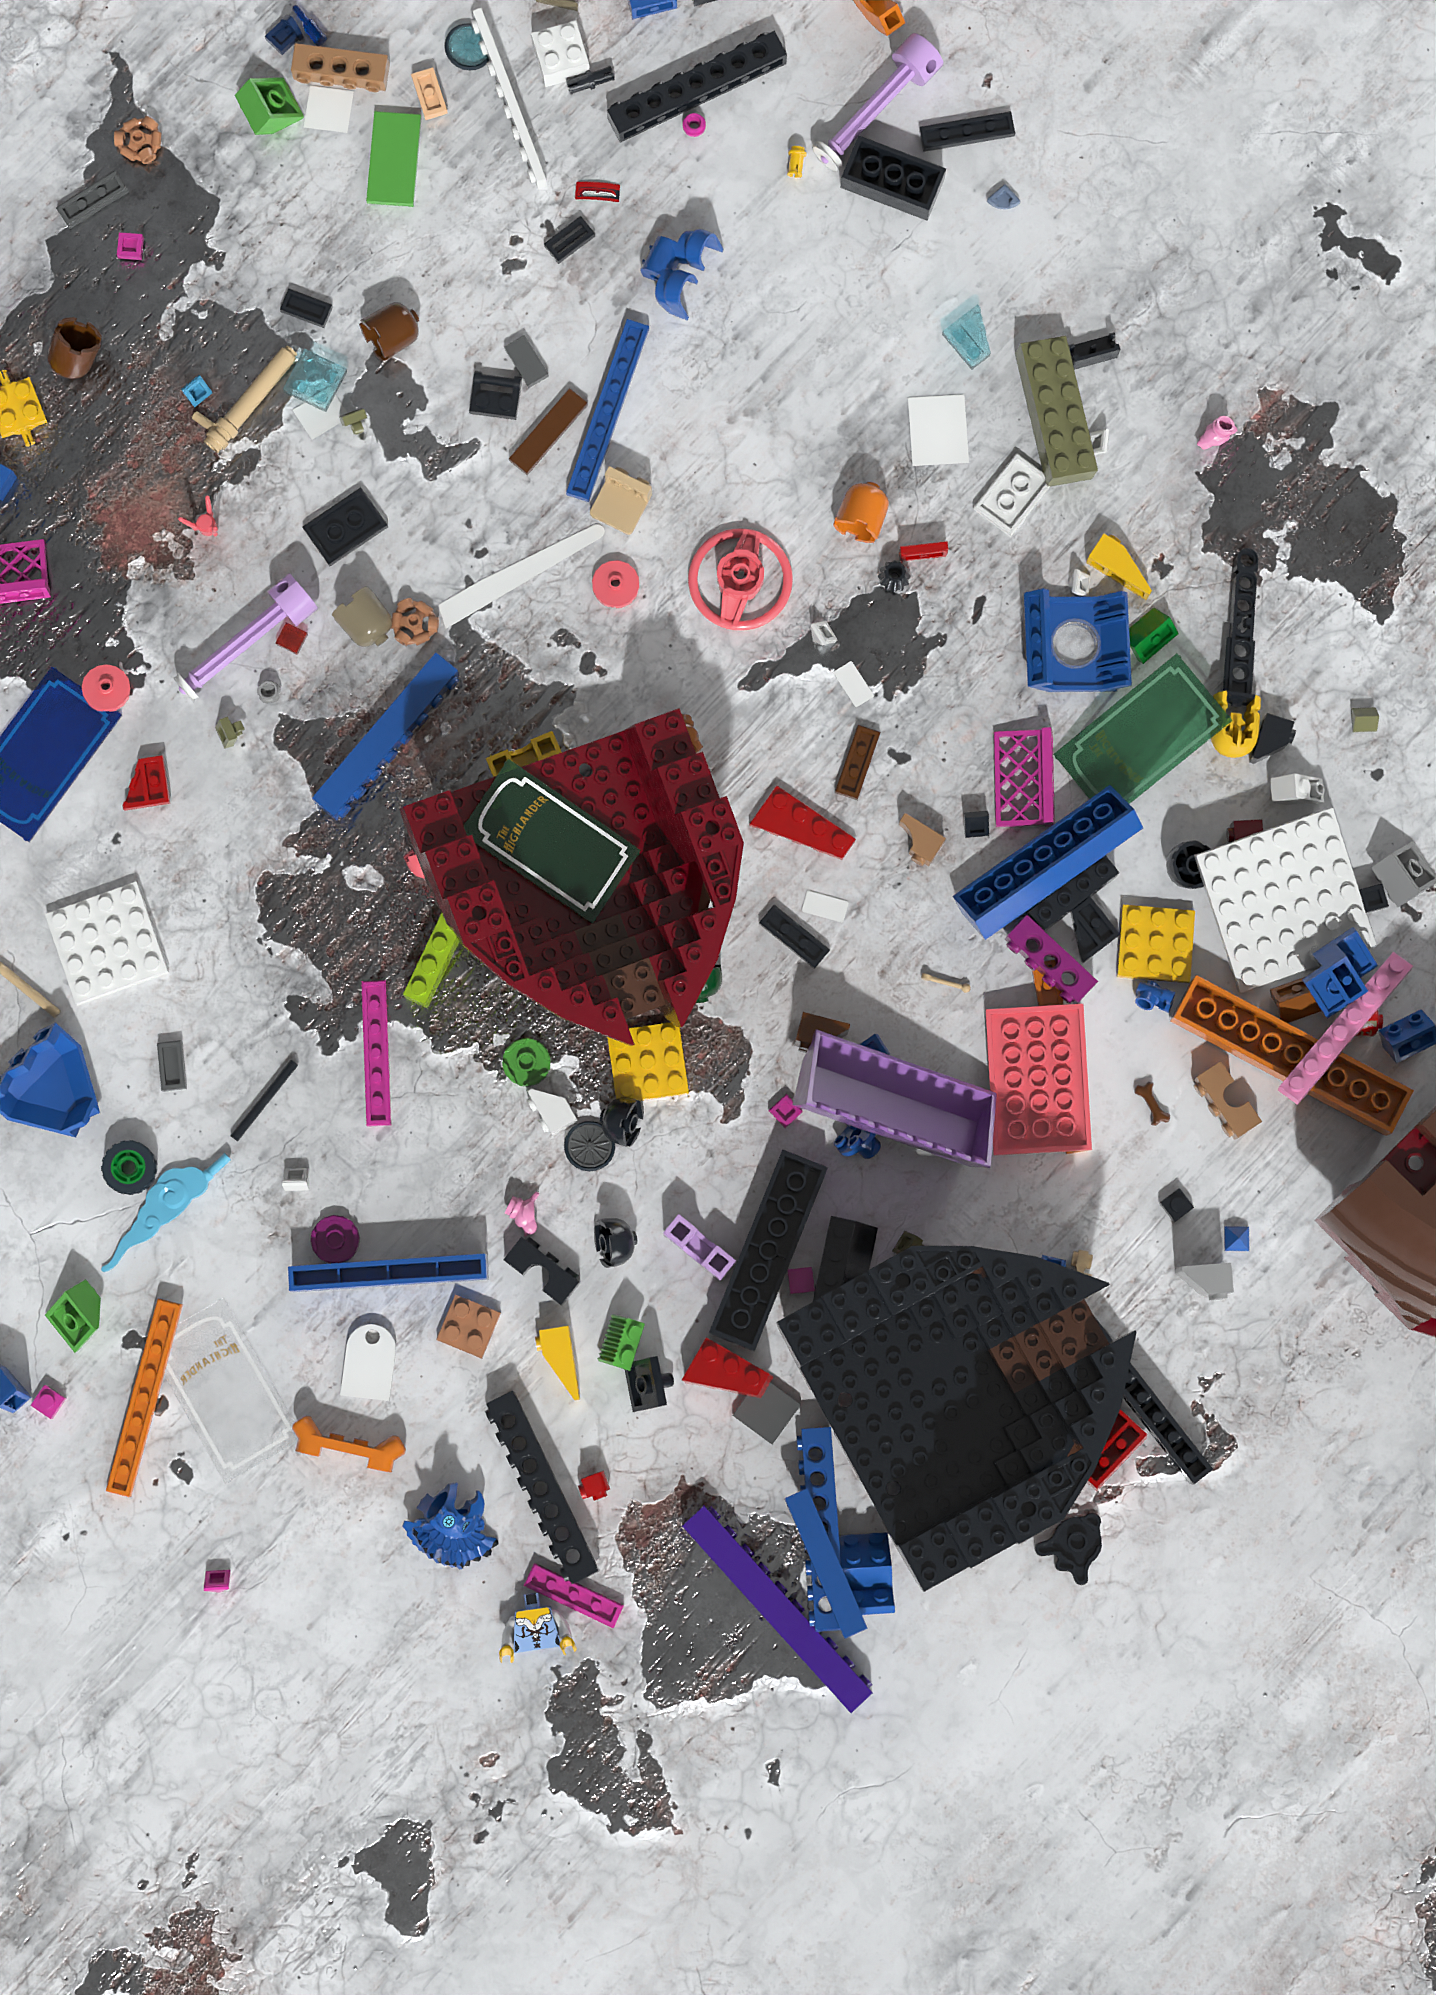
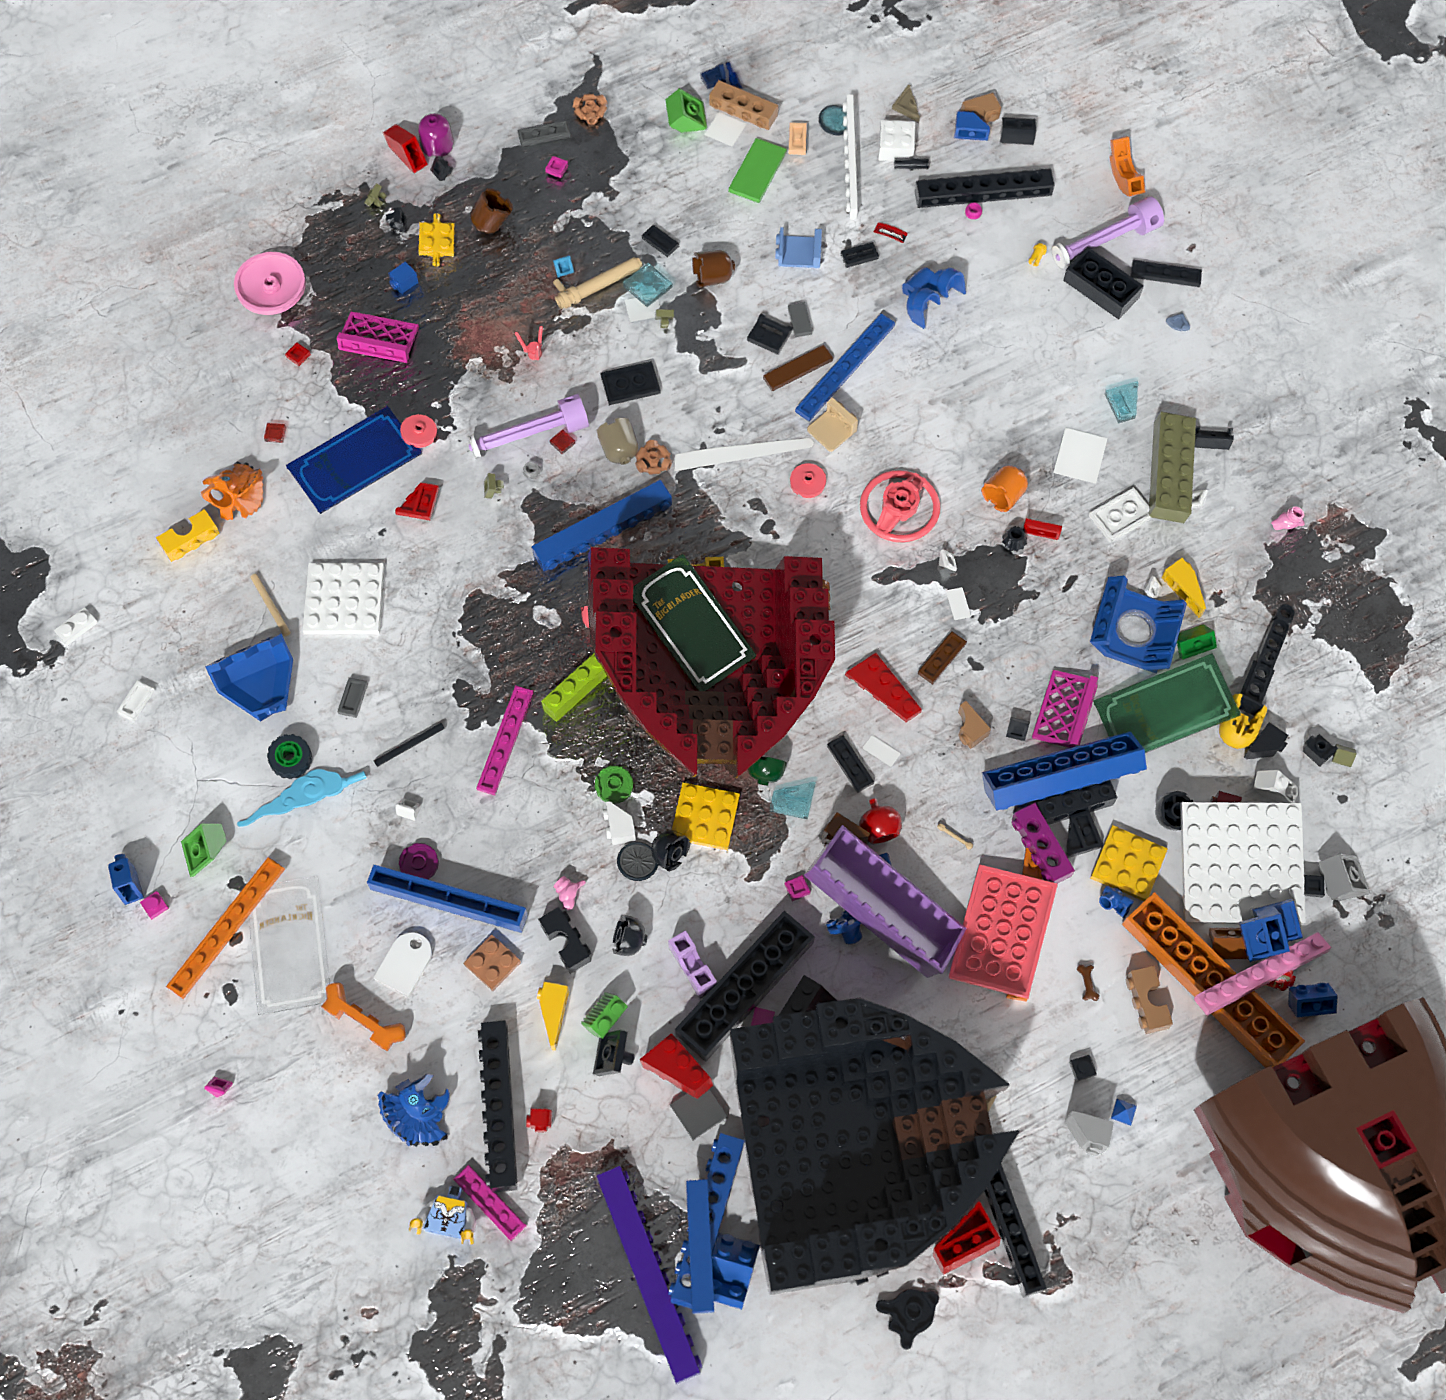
camera: 20 degrees right, 15 degrees down
none -> clear light blue wing [769,782,815,820]
none -> medium blue panel [775,227,822,268]
none -> red piece [859,798,902,844]
none -> black brick [1302,734,1338,767]

